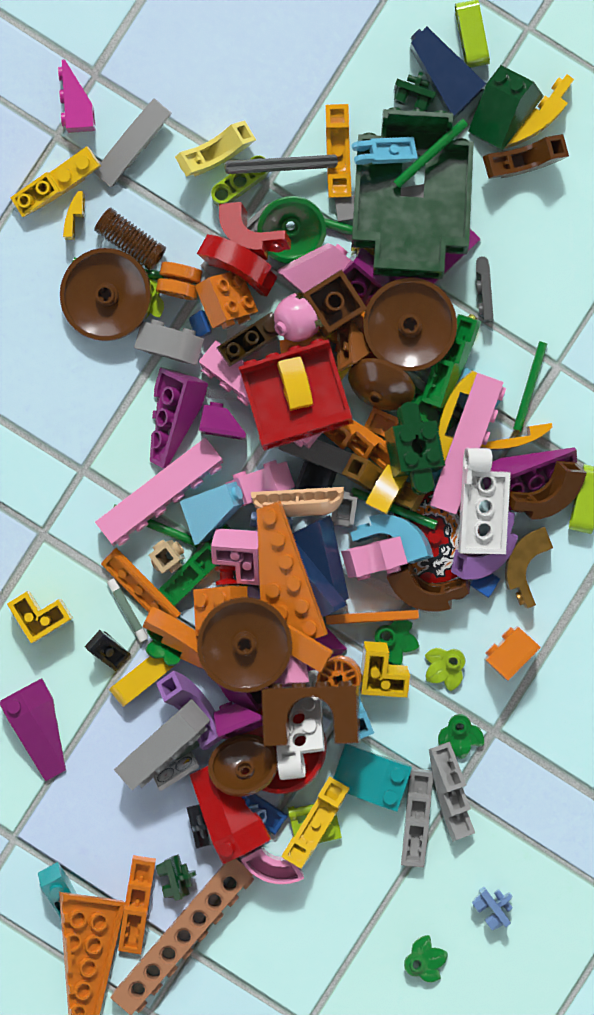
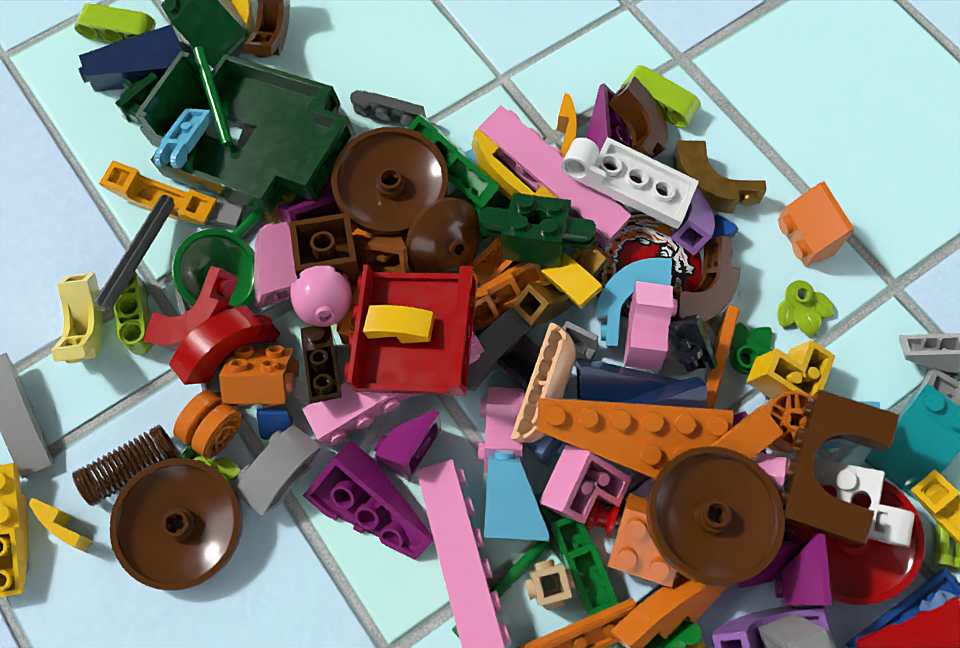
camera: 70 degrees left, 20 degrees down
reddish brown dish [208,734,278,796] -> none
green bar [351,487,438,530] -> none
green plate [438,714,484,759] -> none
green bar [513,341,548,432] -> none
none -> black hips [668,315,718,372]

